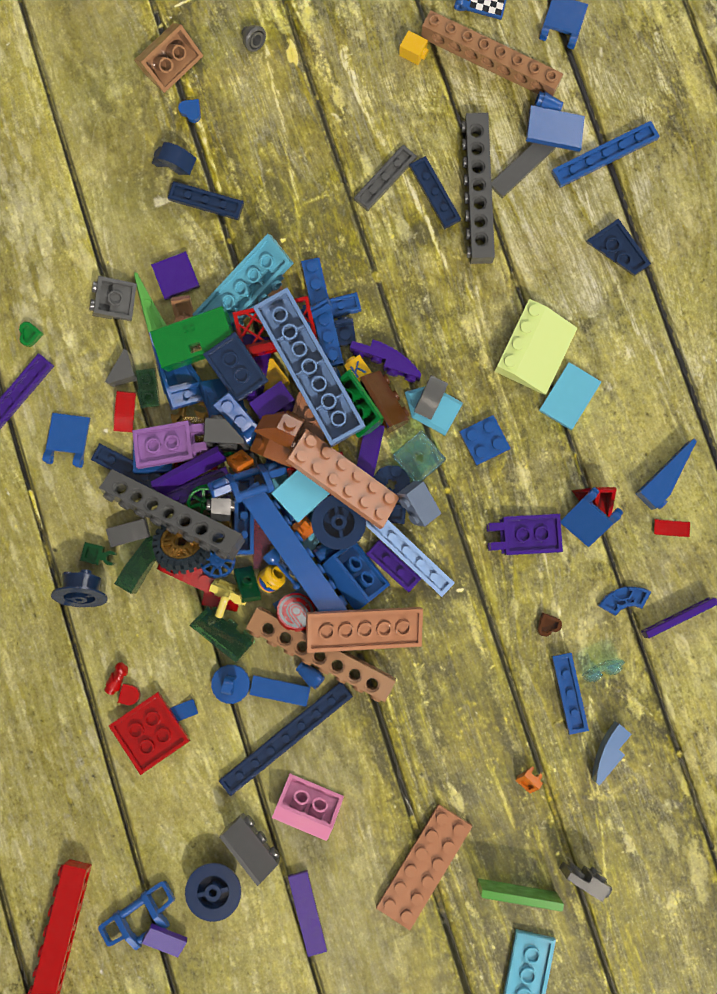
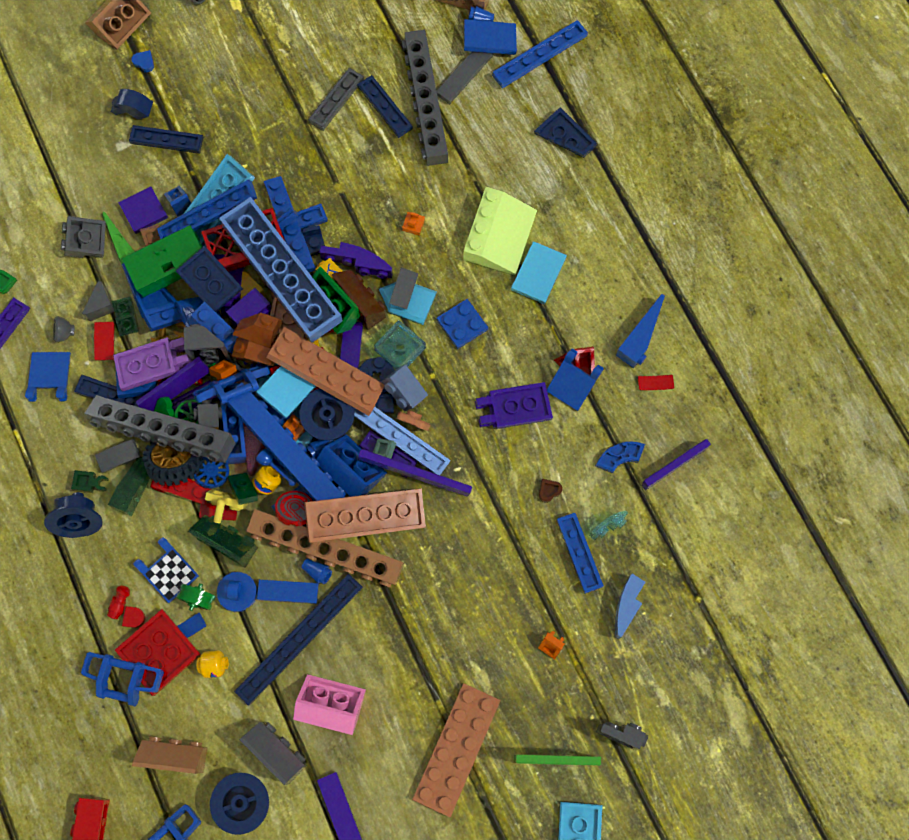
camera: 15 degrees left, 10 degrees down
none -> dark grey brick [53,316,75,342]
none -> blue bar [81,652,164,707]
none -> medium nougat slope [132,737,207,774]
none -> flag [133,537,199,603]
none -> green tile [154,397,175,417]
none -> blue plate [157,180,257,240]
none -> blue slope [164,185,191,217]
none -> green wheel [176,583,216,611]
none -> yellow head [197,650,229,678]
none -> dark purple tile [358,449,472,497]
none -> sand green tile [373,439,396,459]
none -> nougat piece [396,410,431,431]
none -> orange tile [402,212,425,236]

